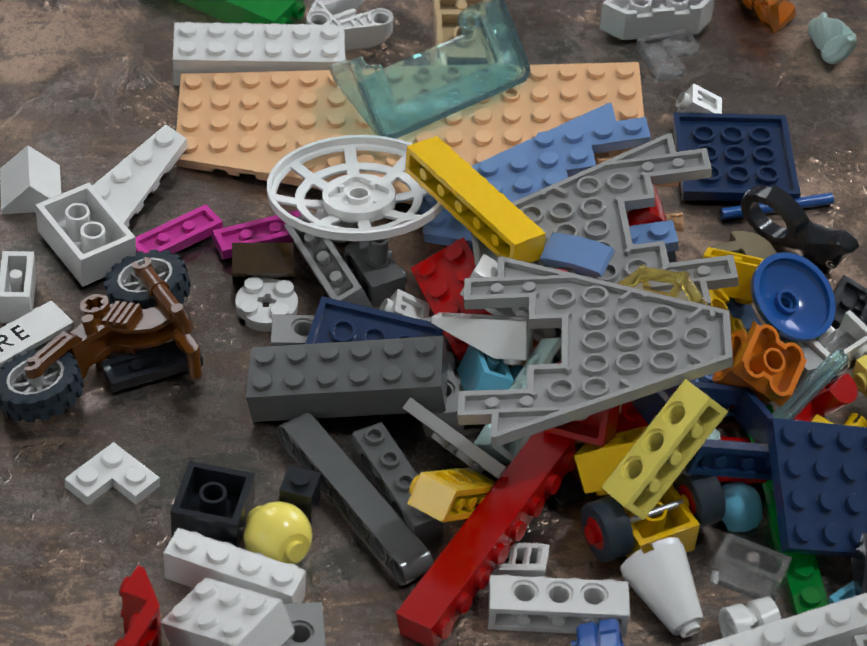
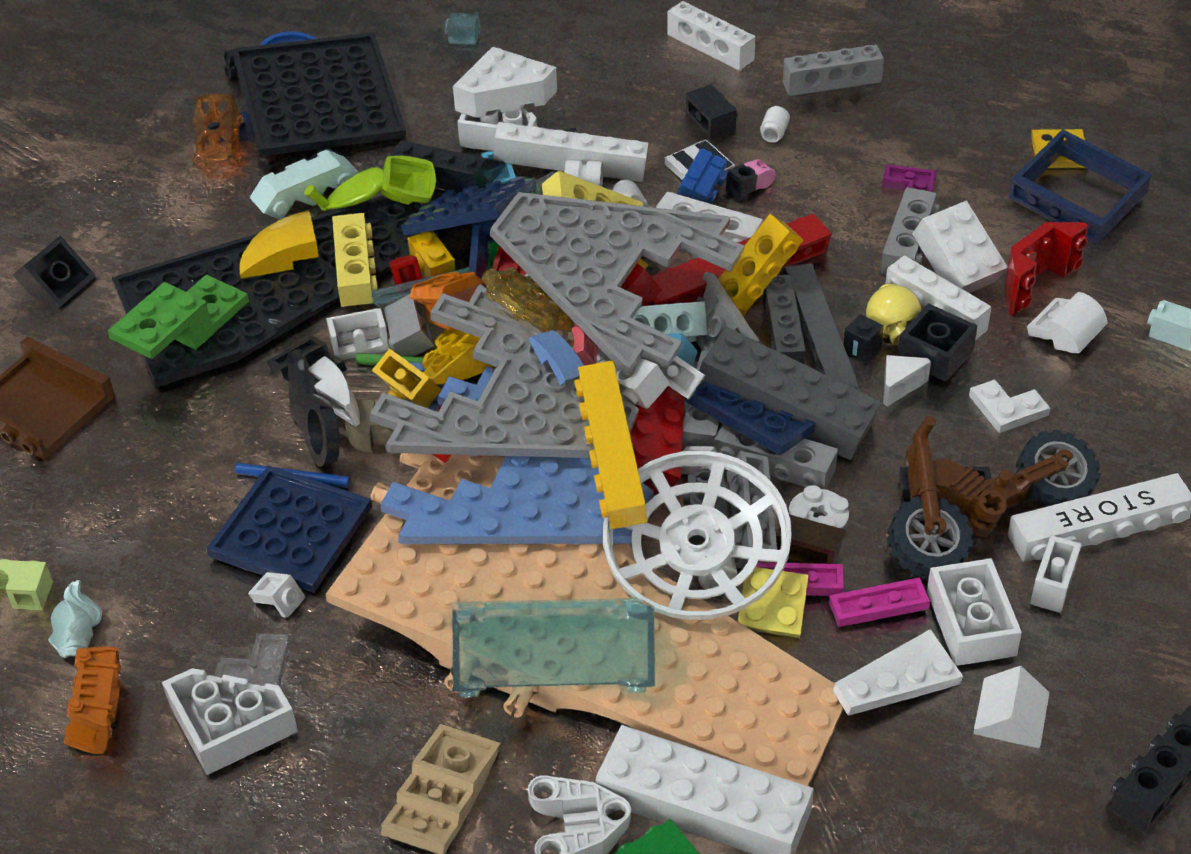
camera: 150 degrees left, 0 degrees up
blue dish [751,253,836,341] -> none
none -> white slope [309,356,360,427]
none -> light yellow plate [738,567,808,638]
none -> white slope [883,355,931,407]
none -> white brick [1027,292,1108,353]

